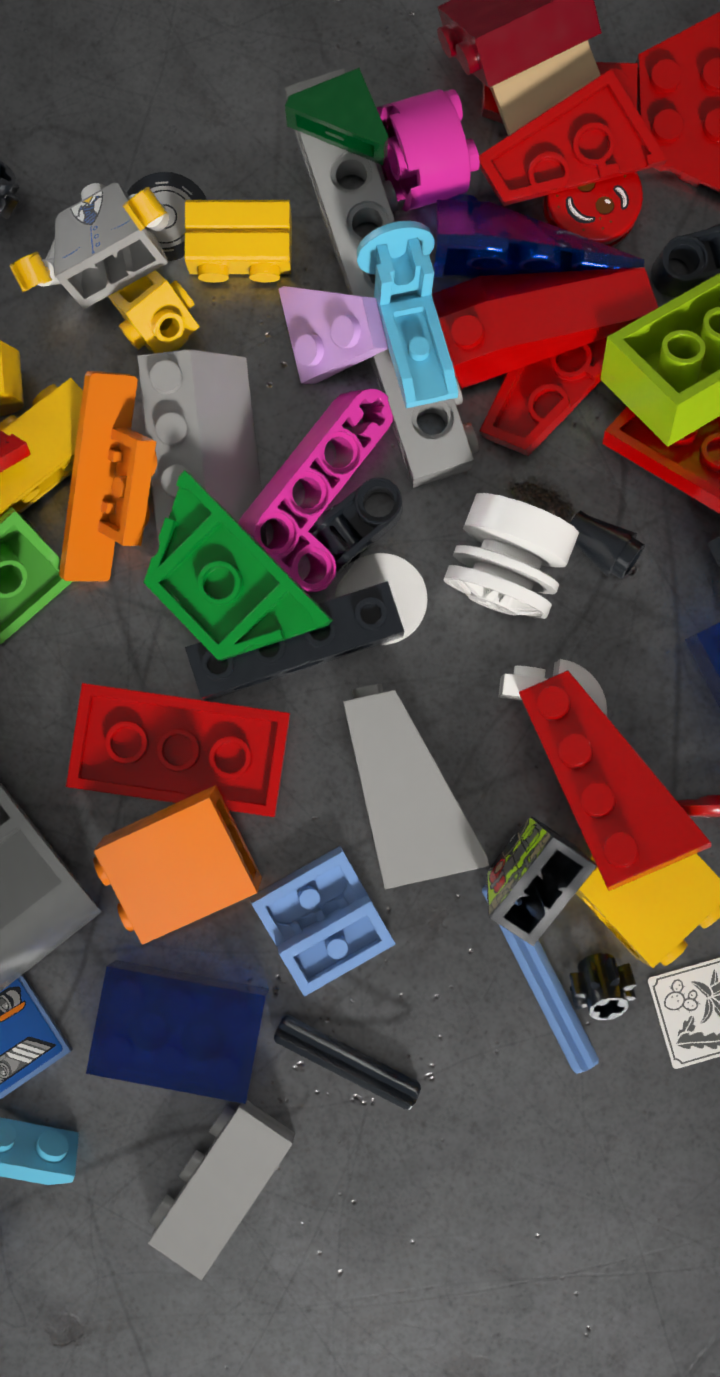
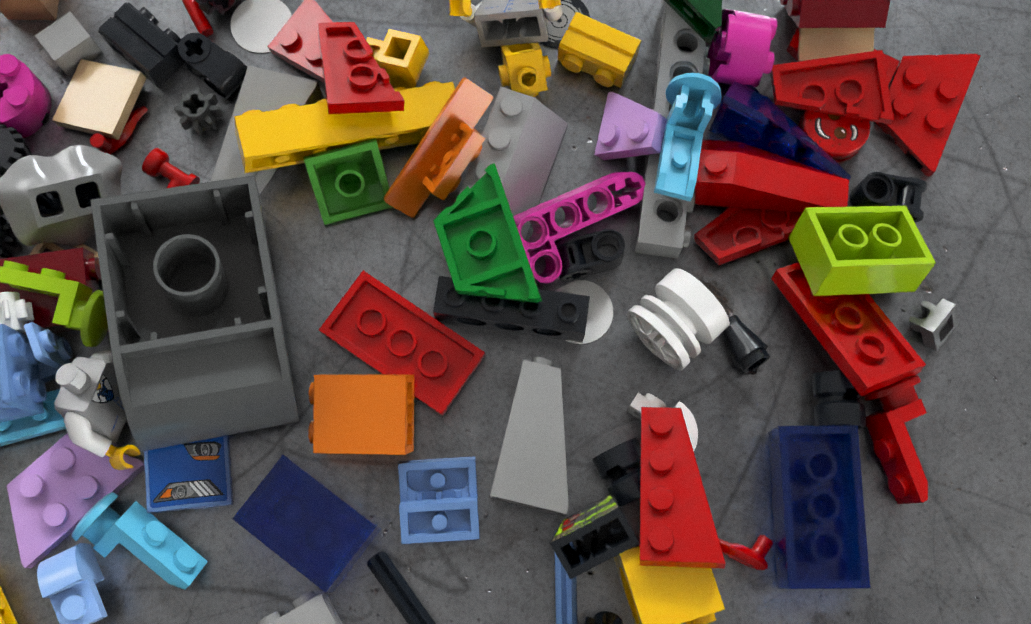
camera: 25 degrees right, 10 degrees down
none -> black wheel [592,437,641,507]

